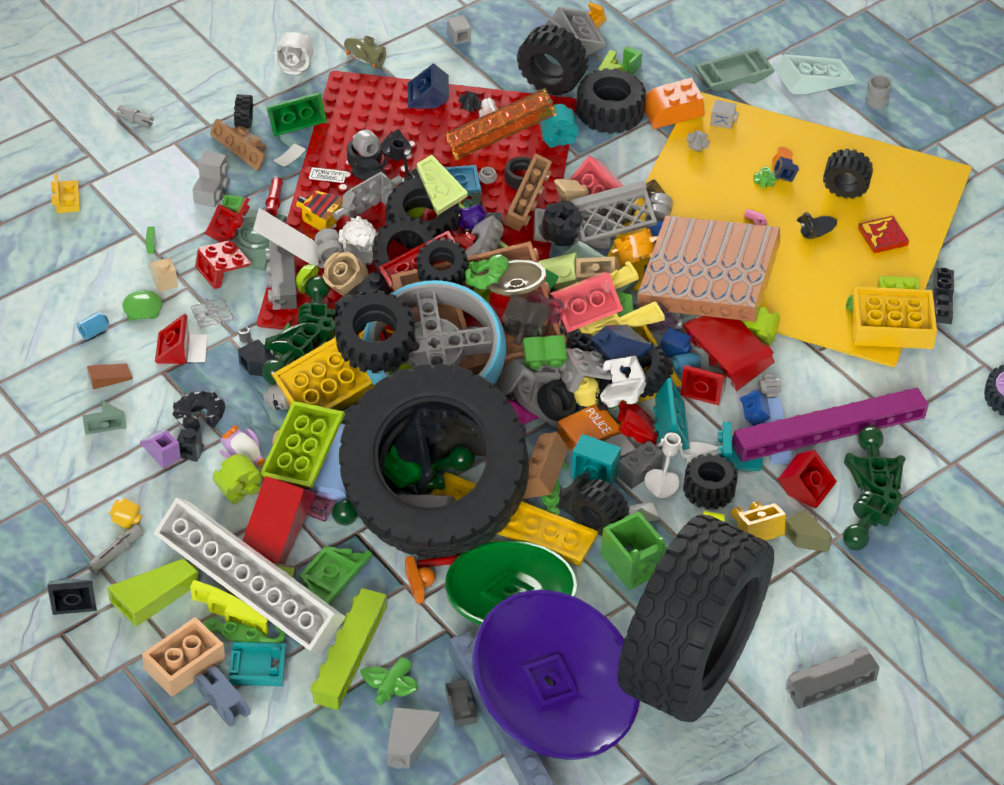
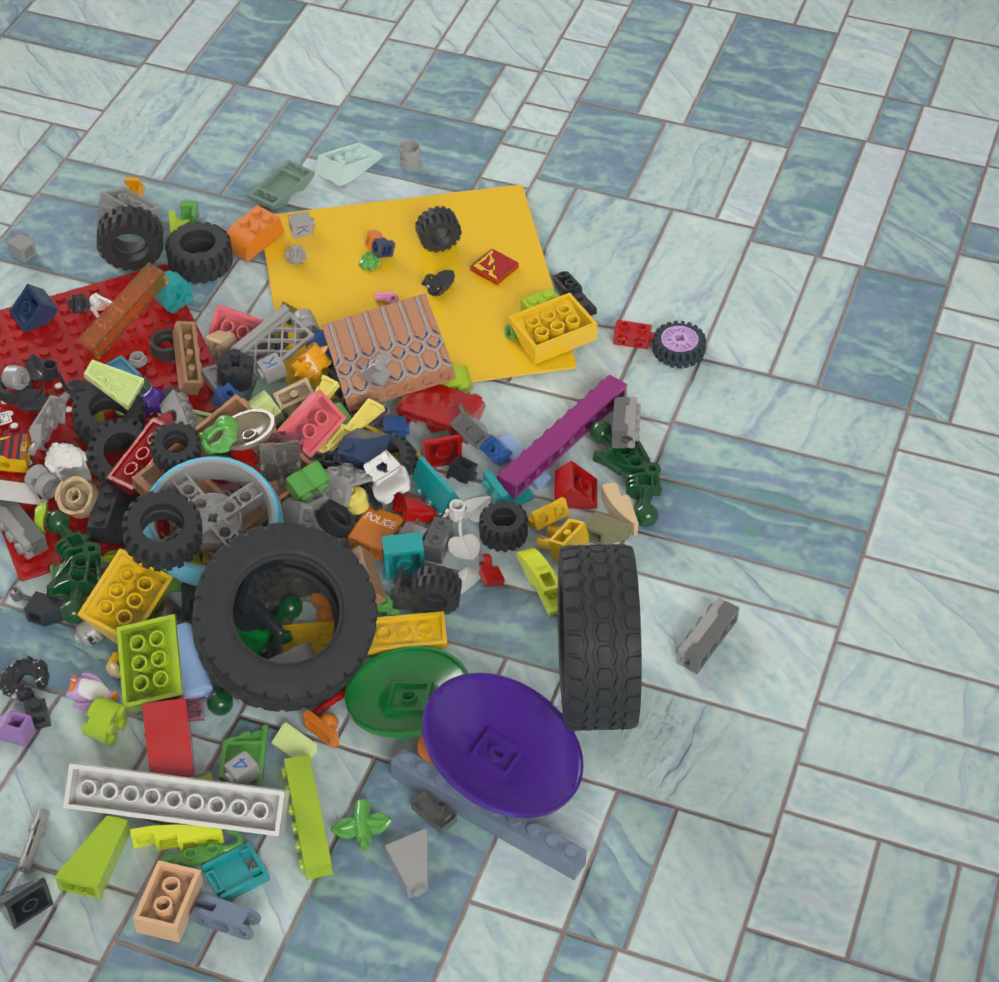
camera: 30 degrees left, 0 degrees up
yellow head [109,498,143,530] -> none
bright green container [601,511,668,590] -> none
dark azure brick [671,352,701,375] -> none
light grey gear [758,373,781,398] -> none
none -> blue brick [210,382,242,408]
none -> light grey brick [224,751,260,785]
none -> light grey brick [256,352,287,385]
none -> yellowish green slope [271,722,317,759]
none -> light grey slope [357,352,391,385]
none -> black brick [446,455,478,484]
none -> dark grey panel [450,404,490,448]
none -> red plate [478,554,505,587]
none -> yellow bracket [528,497,570,531]
none -> tan slope [601,482,638,537]
none -> piece [612,397,641,448]
none -> red brick [613,320,654,350]

